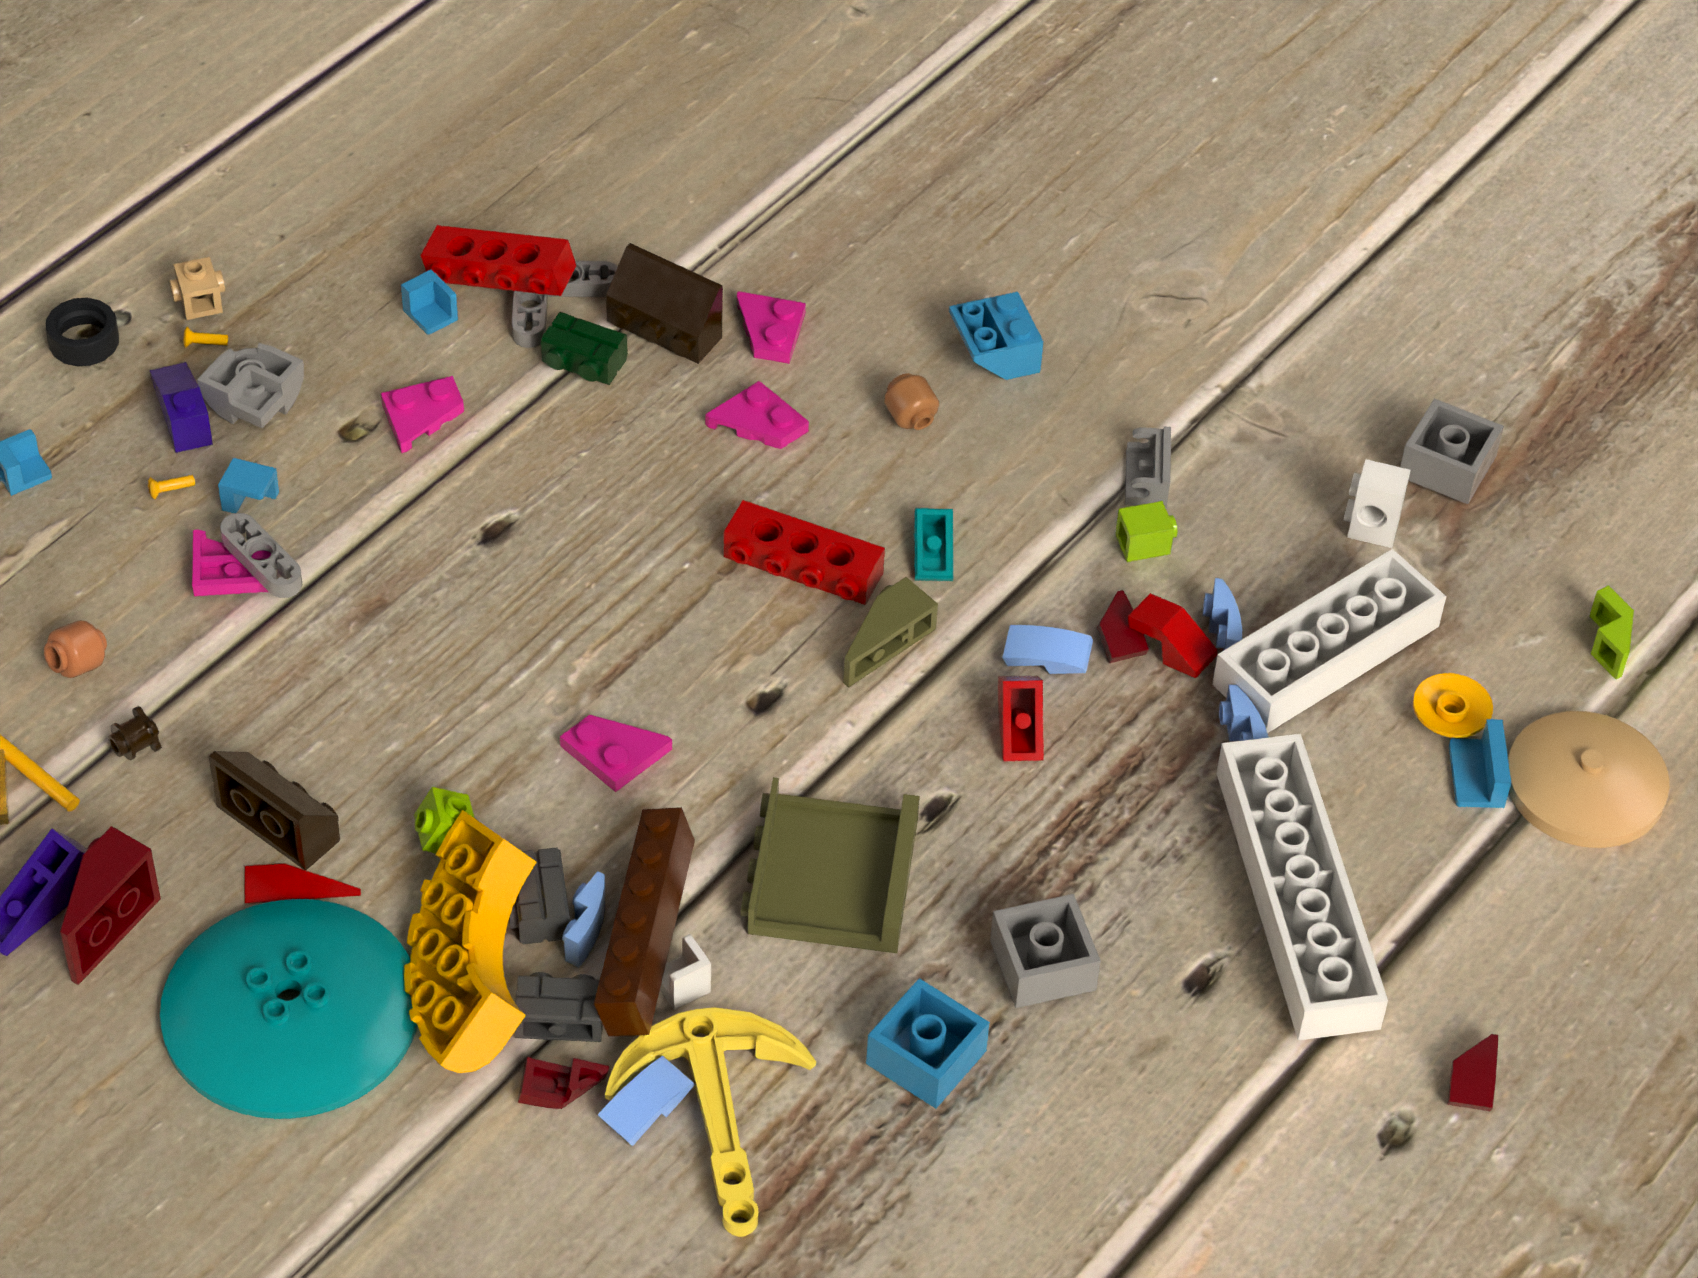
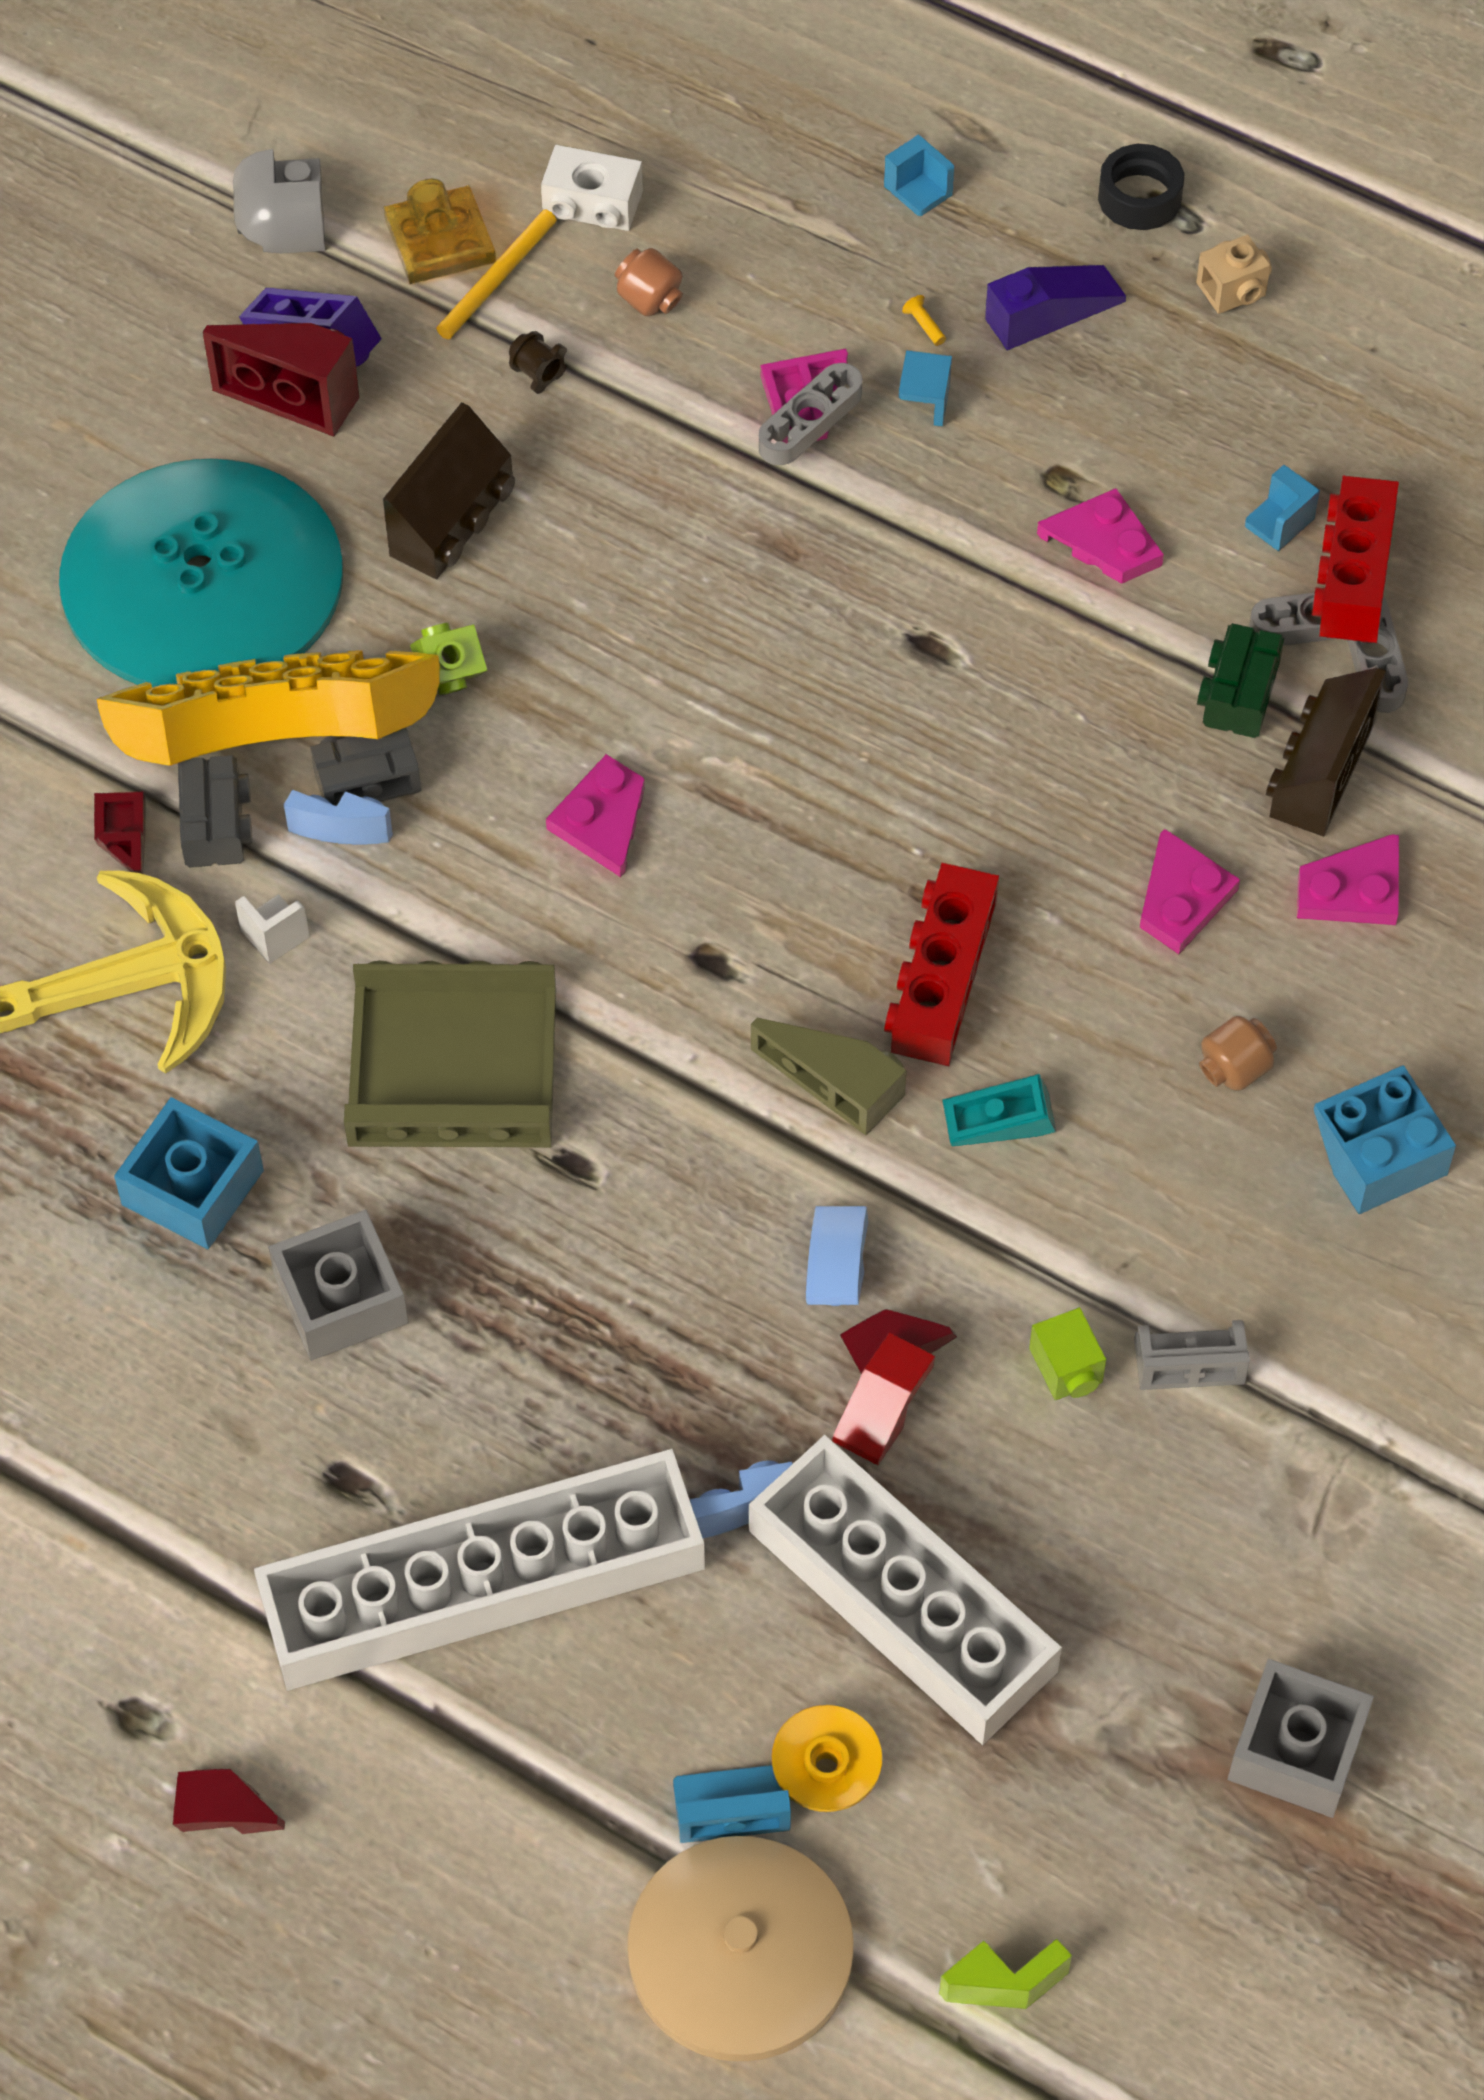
camera: 85 degrees right, 10 degrees up
yellow piece [183,326,228,348] -> none
light grey brick [197,343,304,428] -> none
red sticker [245,863,361,903] -> none
reddish brown brick [594,807,695,1037] -> none
light blue slope [598,1056,695,1146] -> none
red slope [998,676,1044,761] -> none
light blue slope [1203,578,1242,651] -> none
white brick [1343,459,1411,548] -> none

